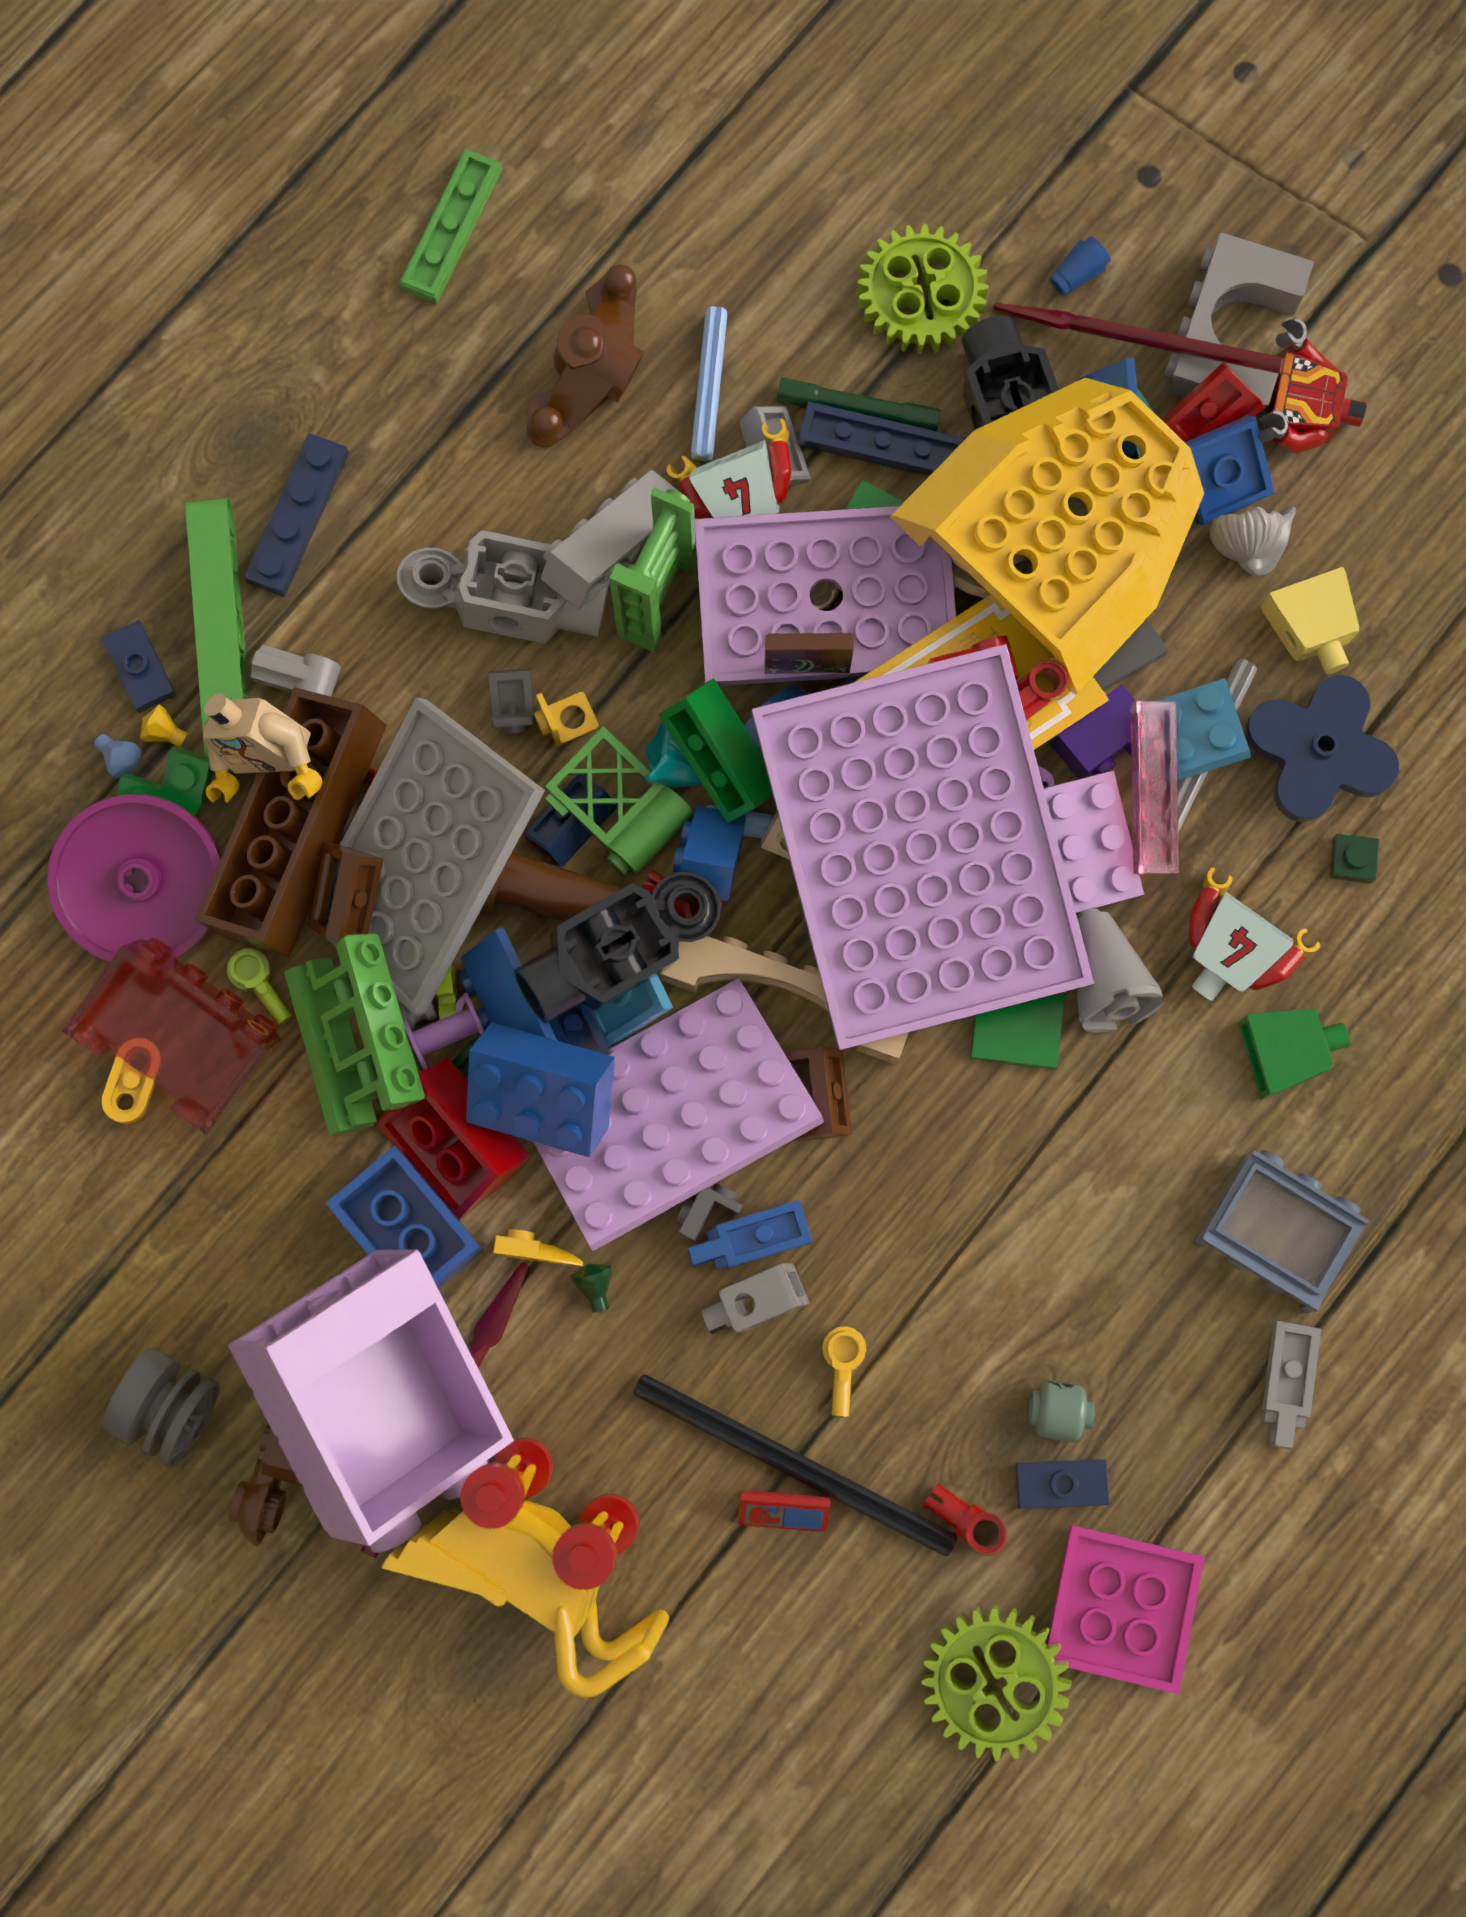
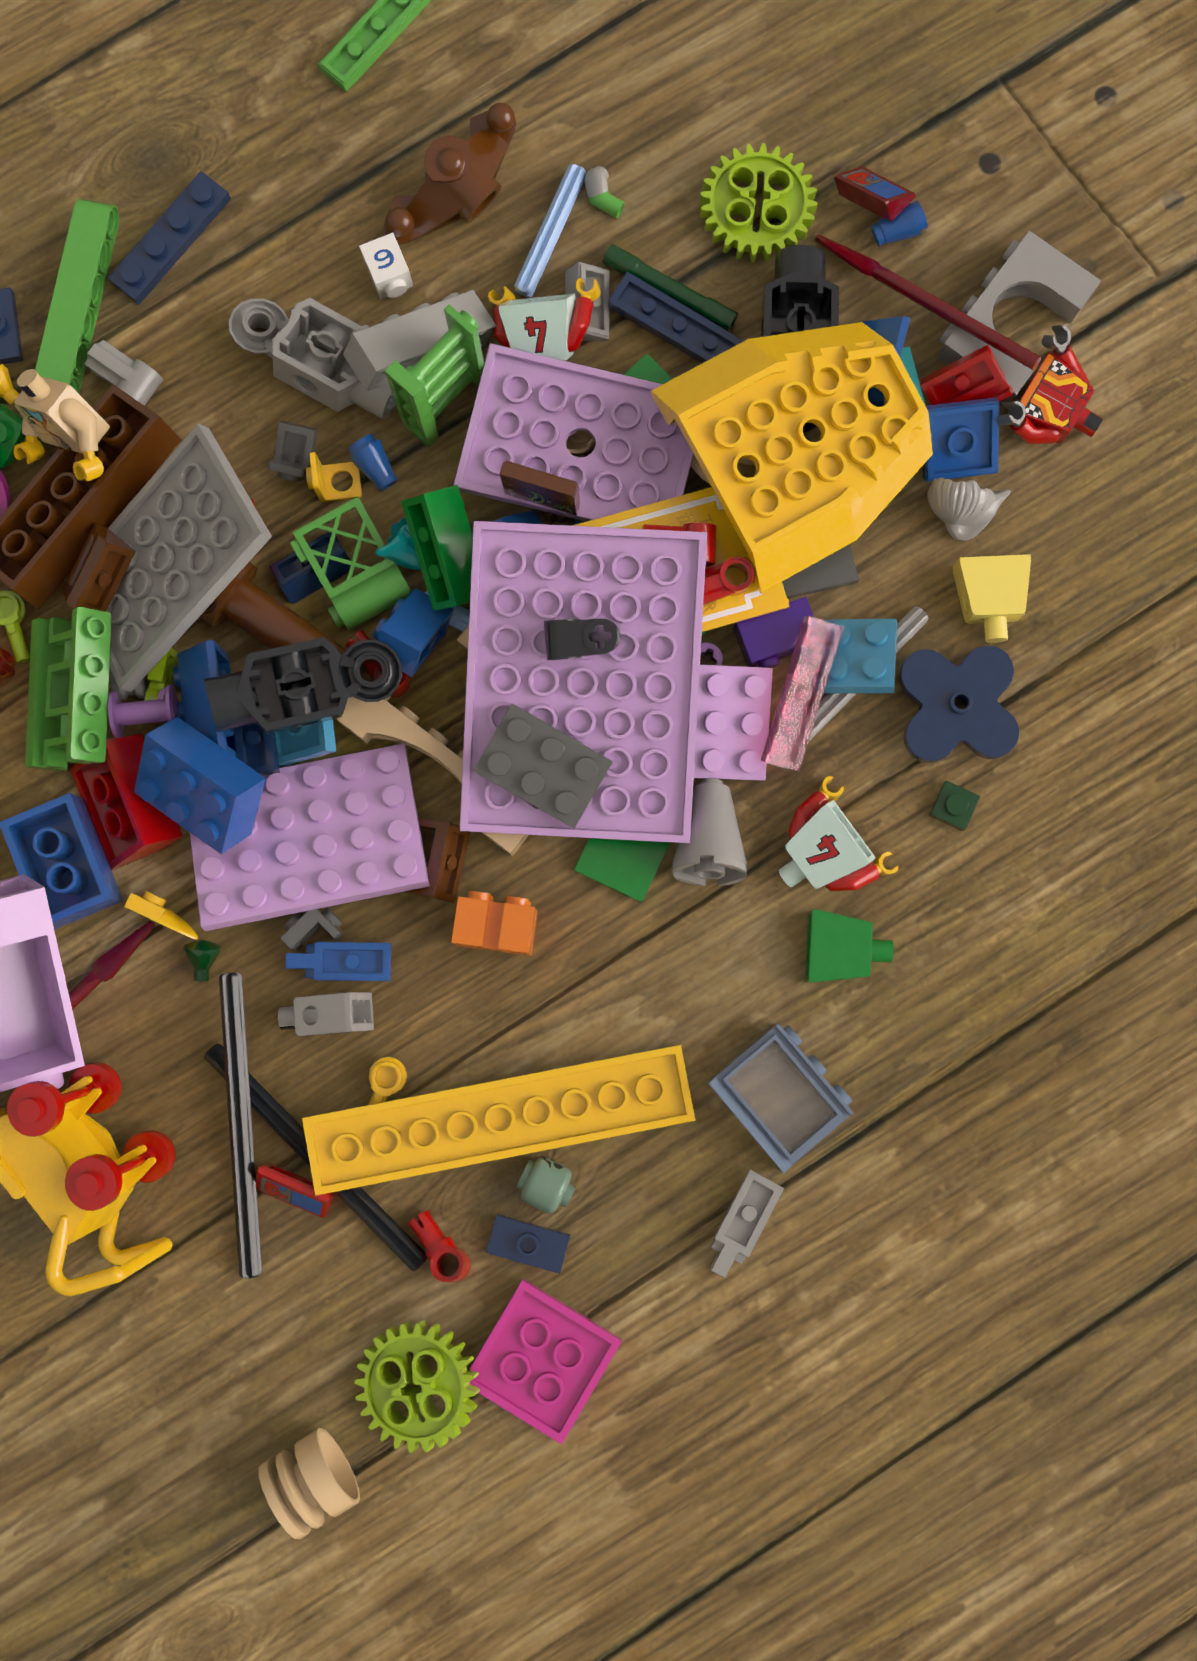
camera: 20 degrees right, 5 degrees up
none -> axle [219,972,262,1279]
none -> tan wheel [259,1428,360,1540]
none -> yellow plate [302,1045,696,1196]
none -> blue cone [348,434,398,492]
none -> white brick [359,232,413,300]
none -> orange brick [451,891,538,956]
none -> dark grey plate [473,703,613,829]
none -> black piece [544,618,621,660]
none -> arm [584,166,625,219]
none -> dark red slope [834,166,916,222]

